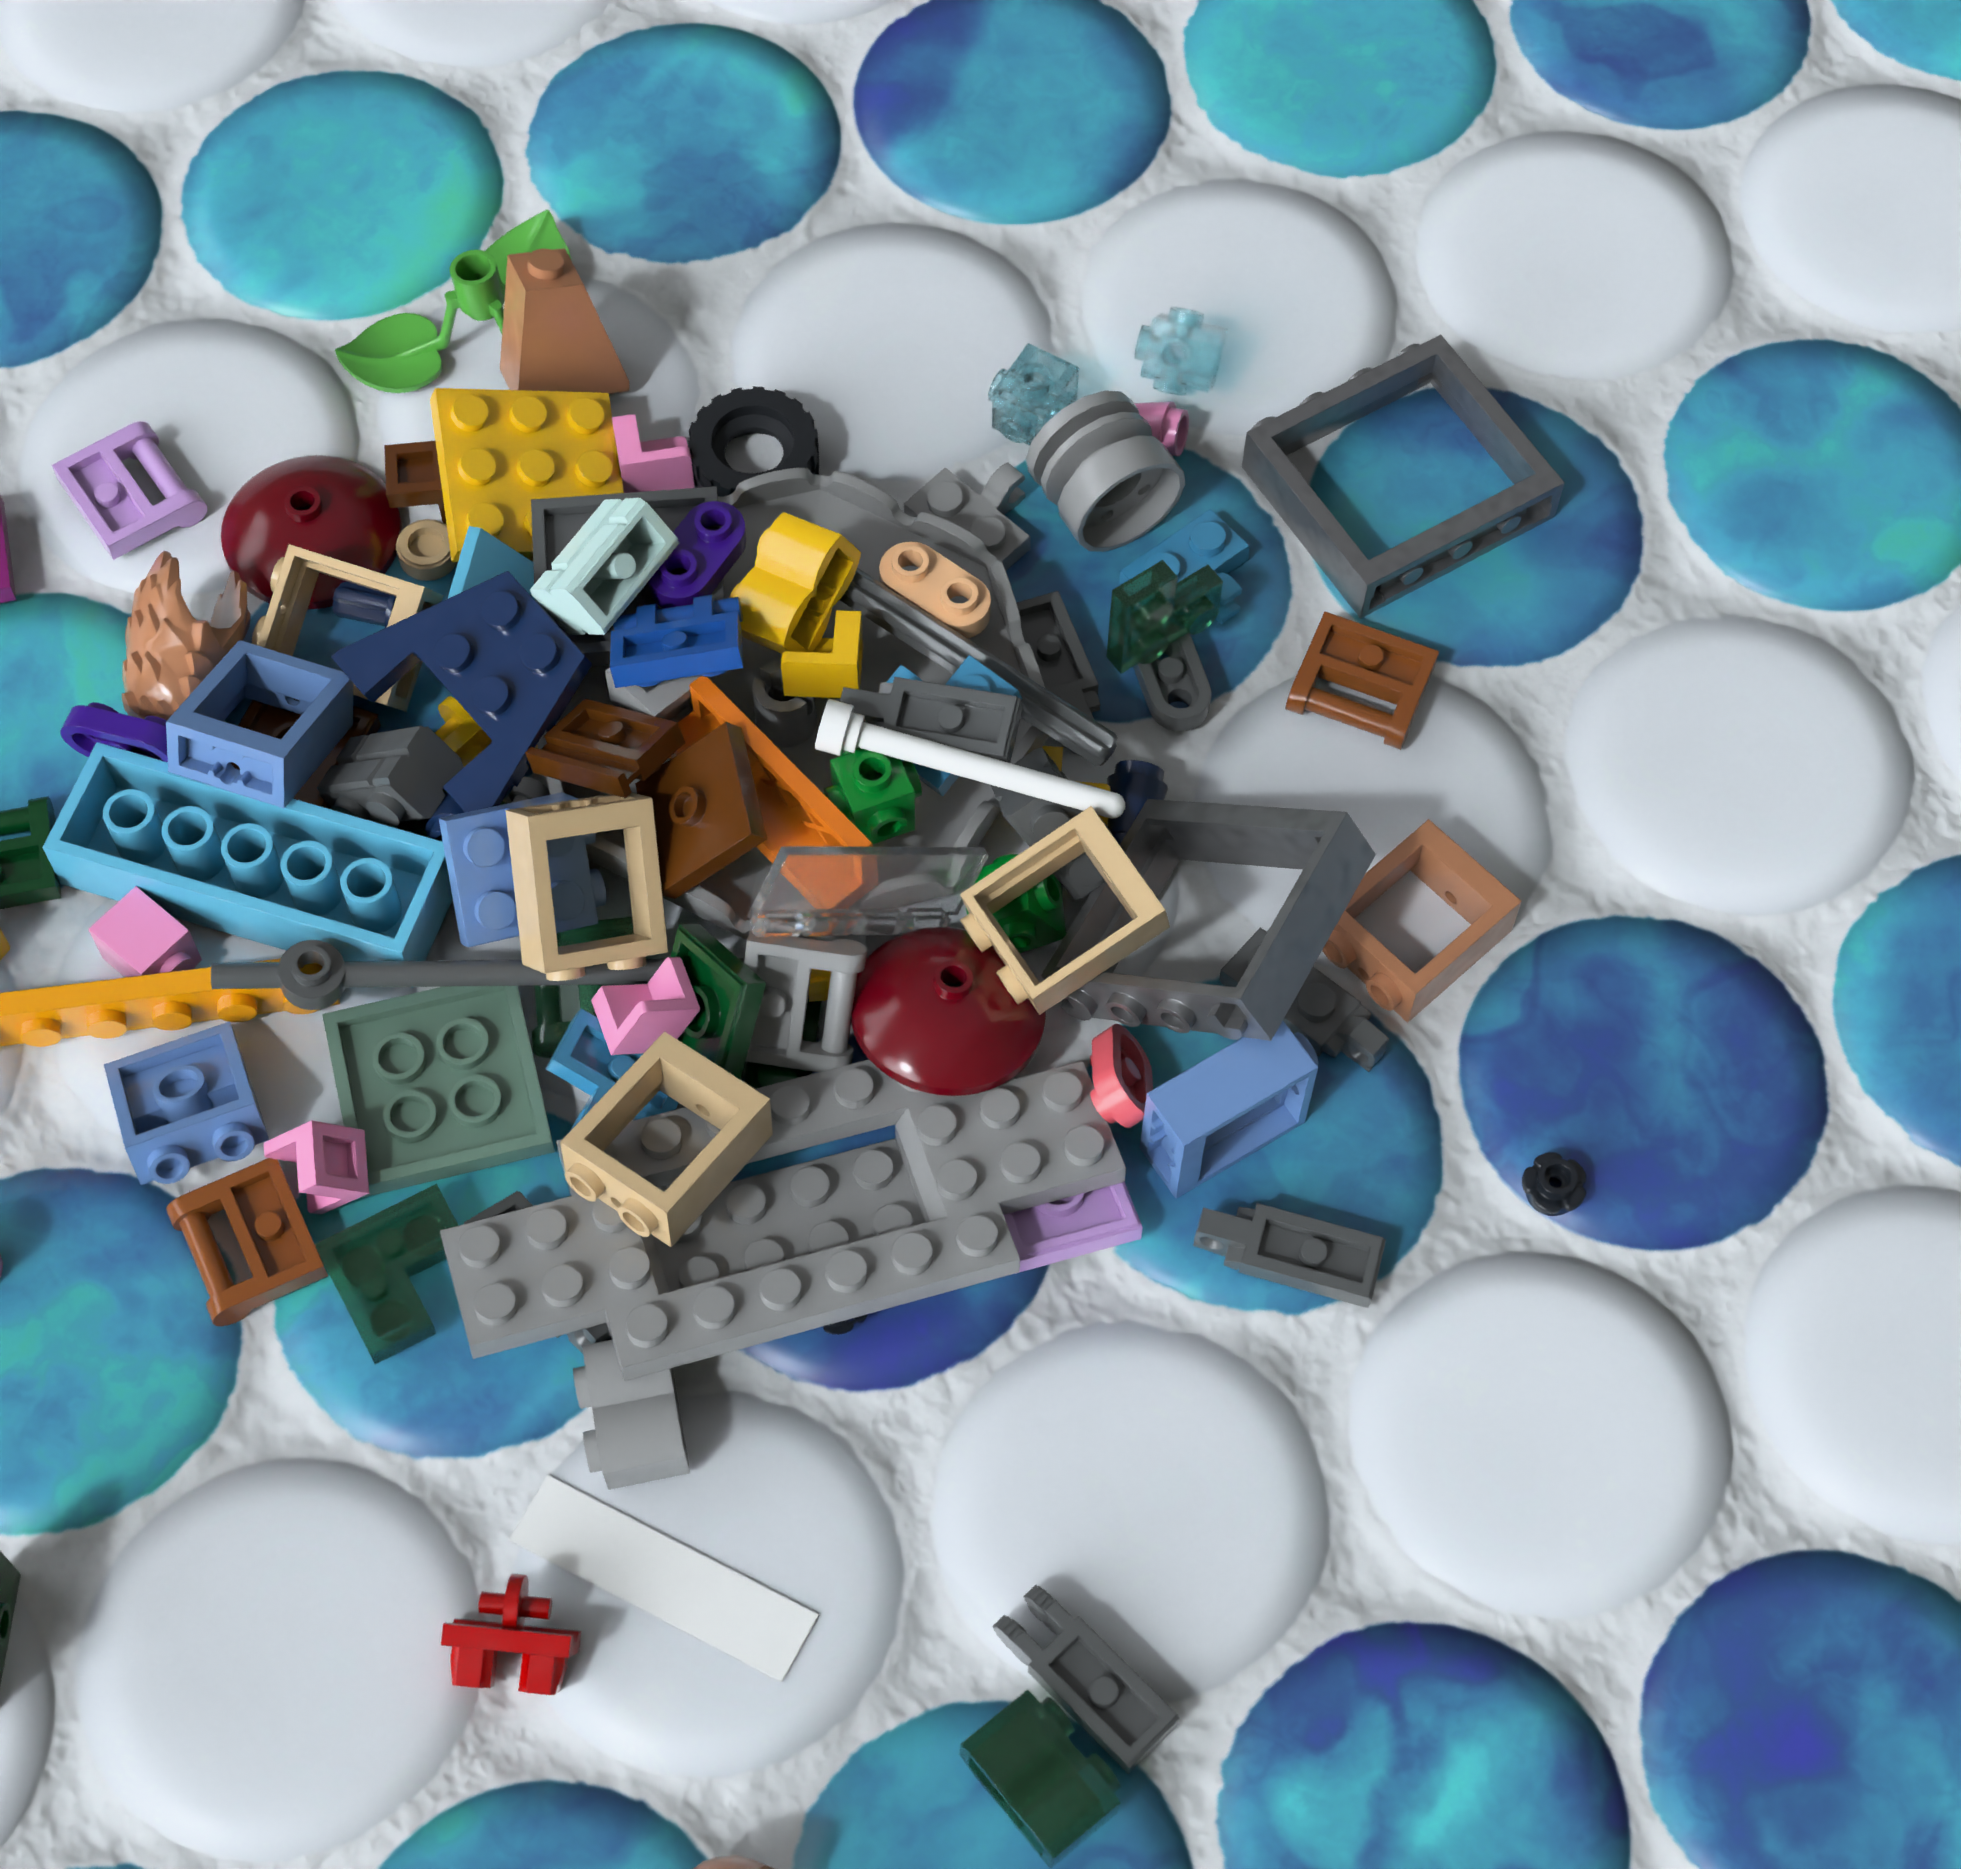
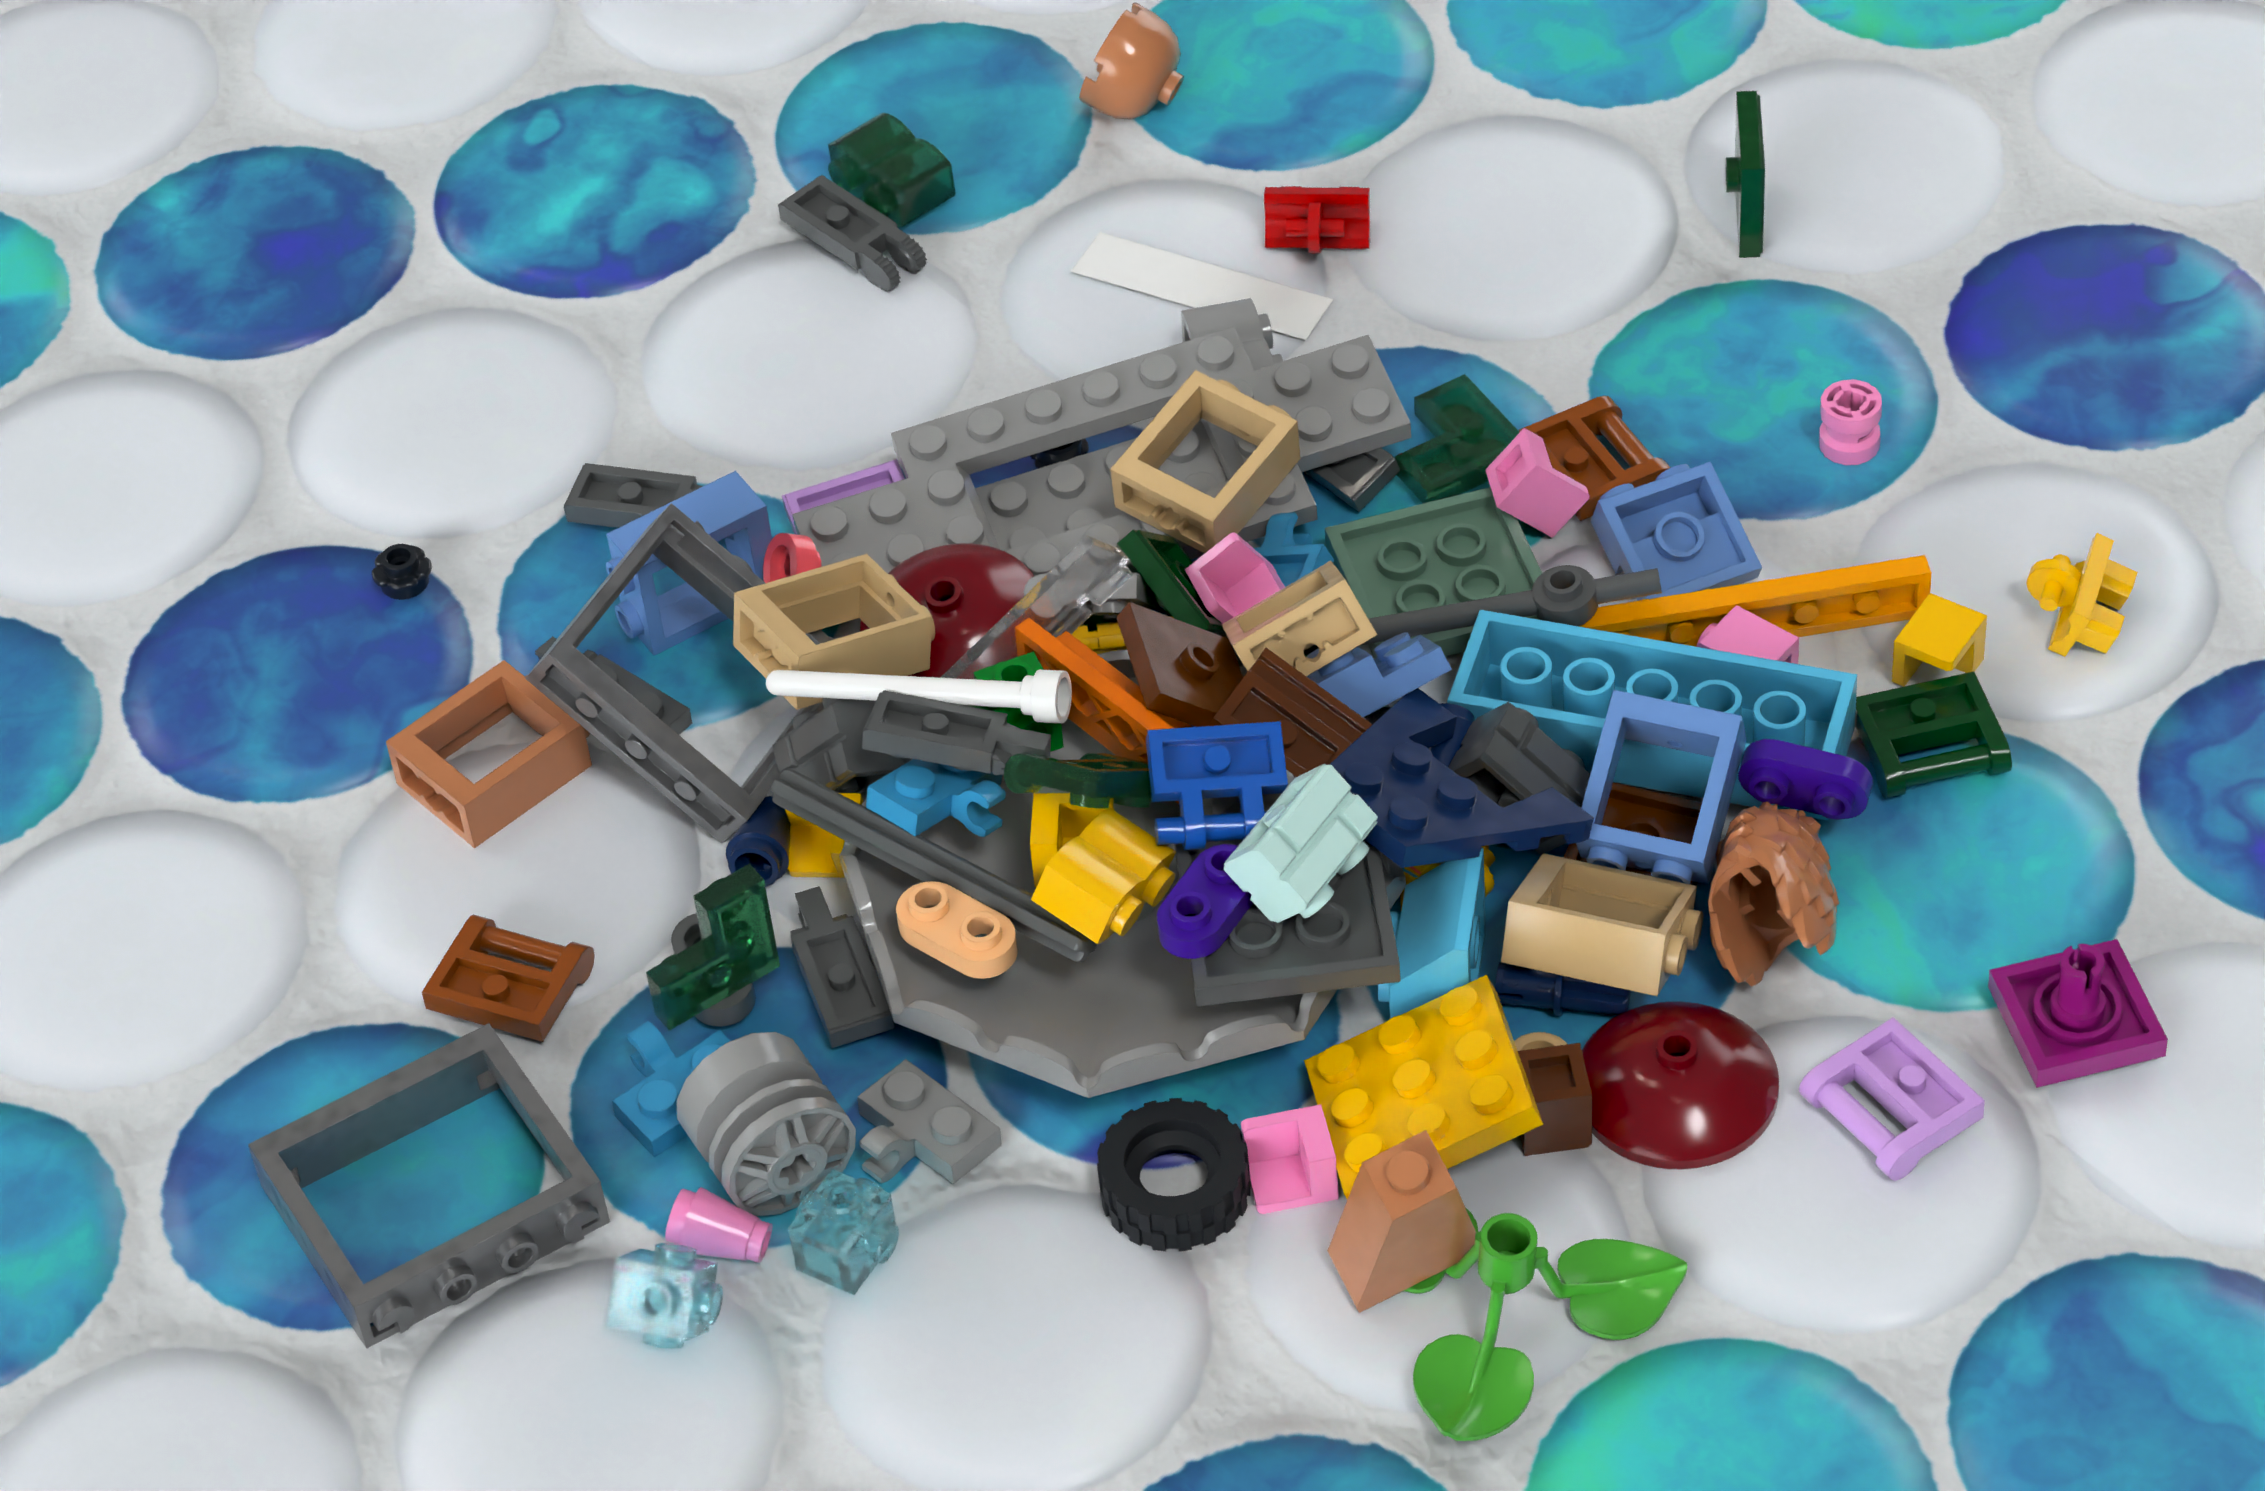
camera: 175 degrees left, 15 degrees down
none -> clear green plate [1004,753,1152,809]

